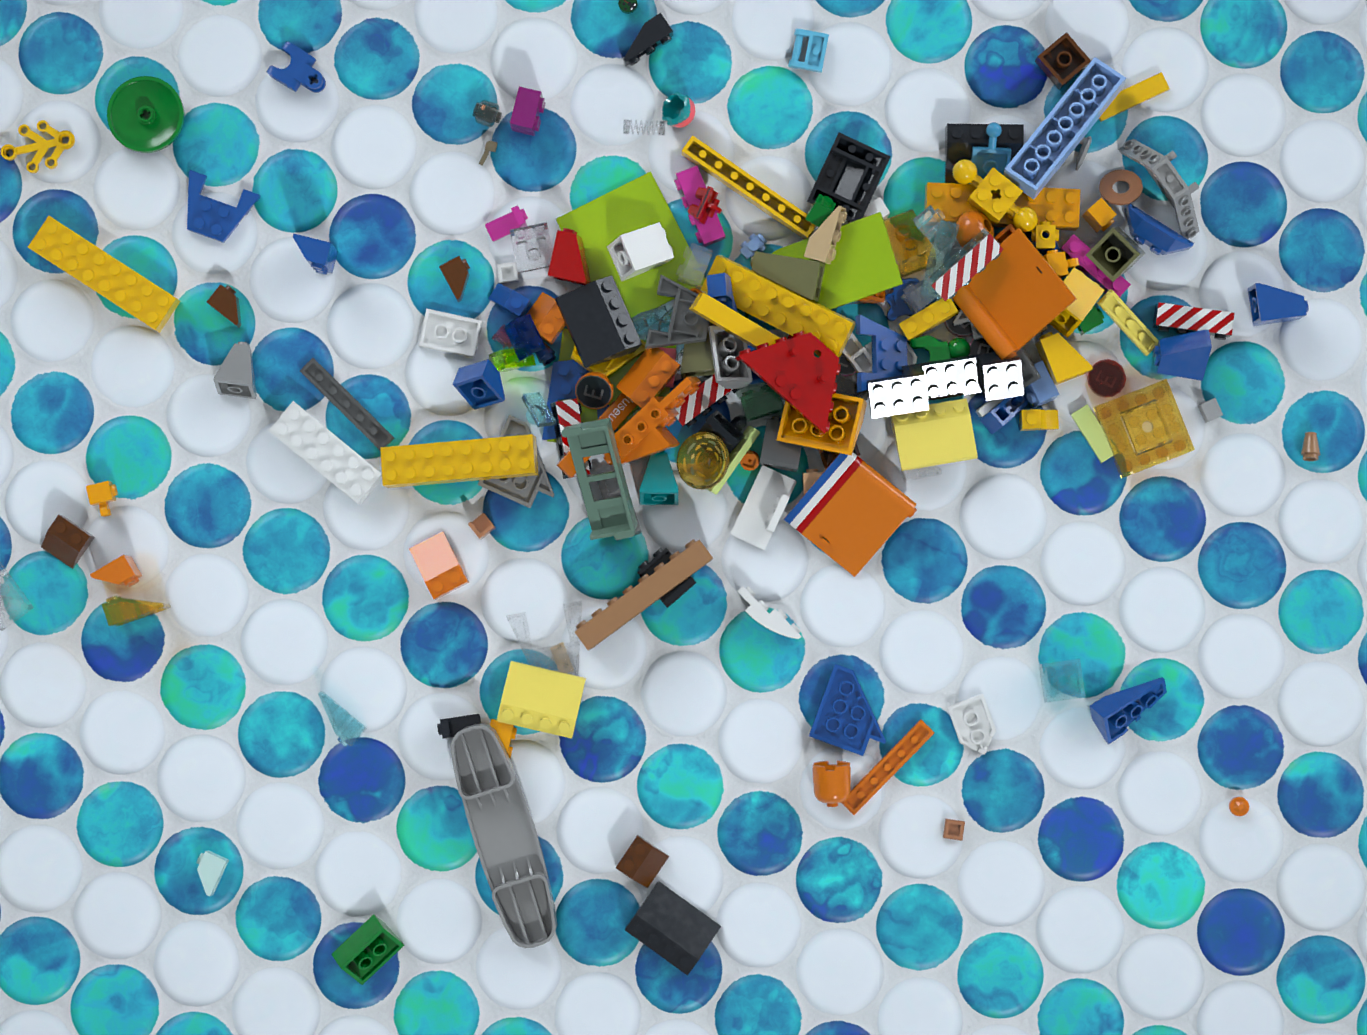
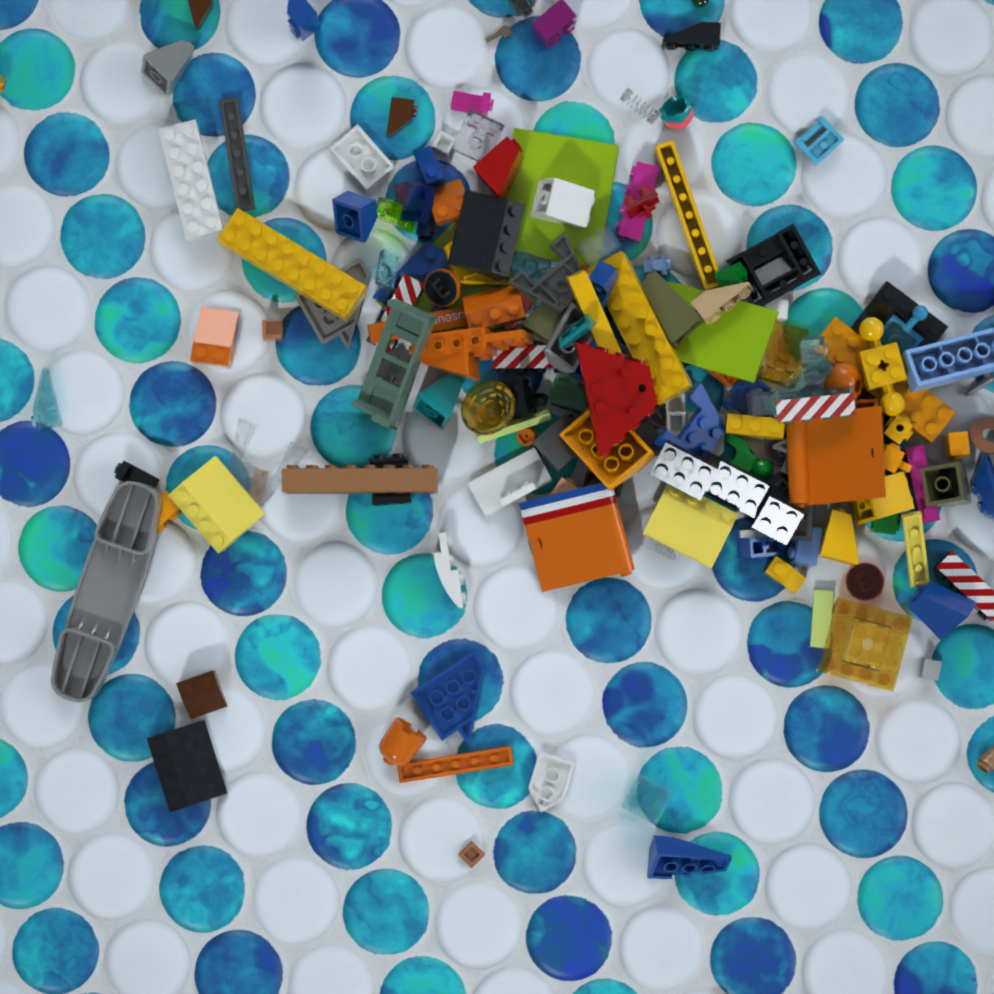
camera: 35 degrees right, 0 degrees up
none -> teal slope [558,314,596,348]

